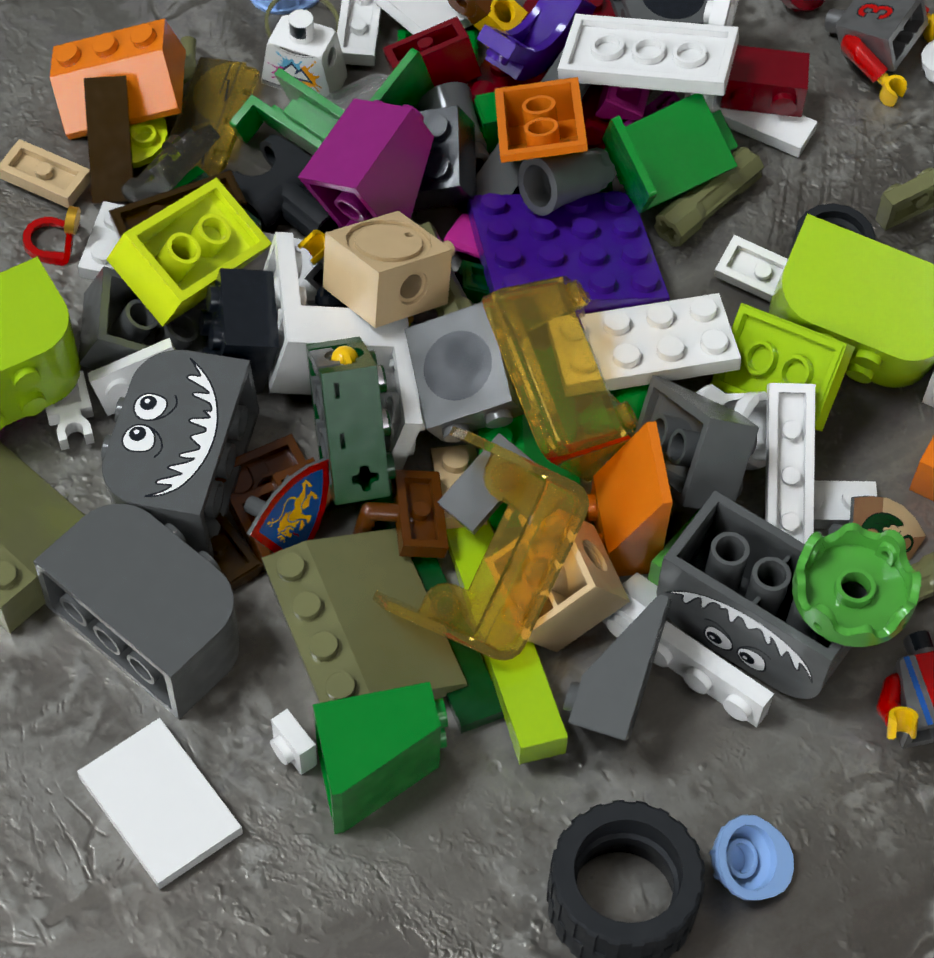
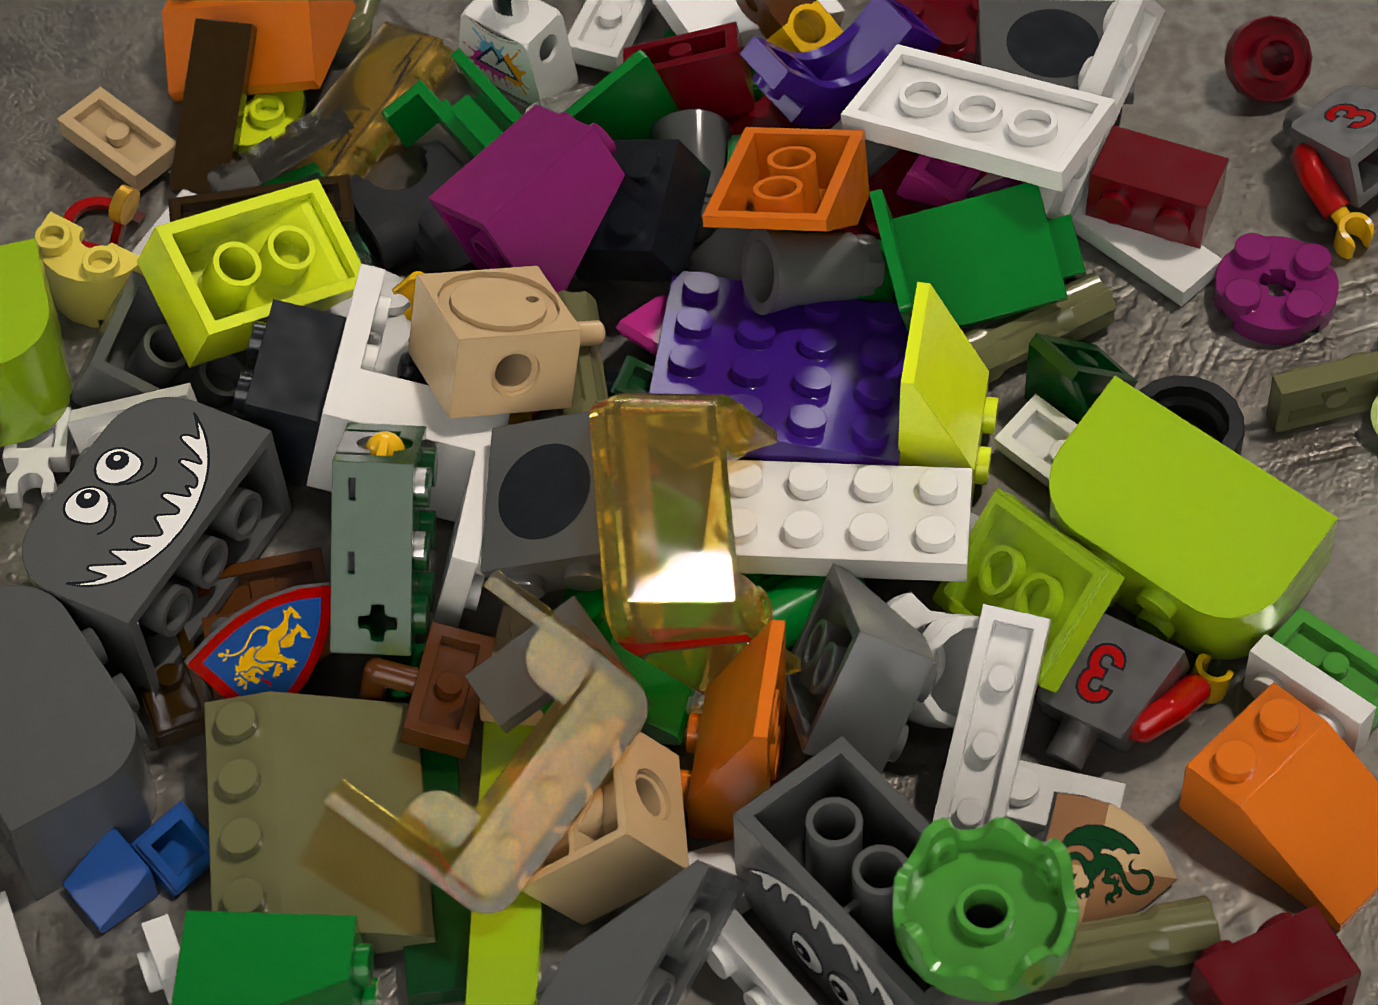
camera: 20 degrees right, 5 degrees down
none -> light yellow cylinder [35,211,144,328]
none -> blue slope [62,828,158,934]
none -> blue slope [129,800,210,897]
none -> neon yellow slope [898,282,999,509]
none -> dark green slope [1024,333,1138,424]
none -> flat silver torso [1035,613,1234,771]
none -> magenta plate [1213,233,1339,345]

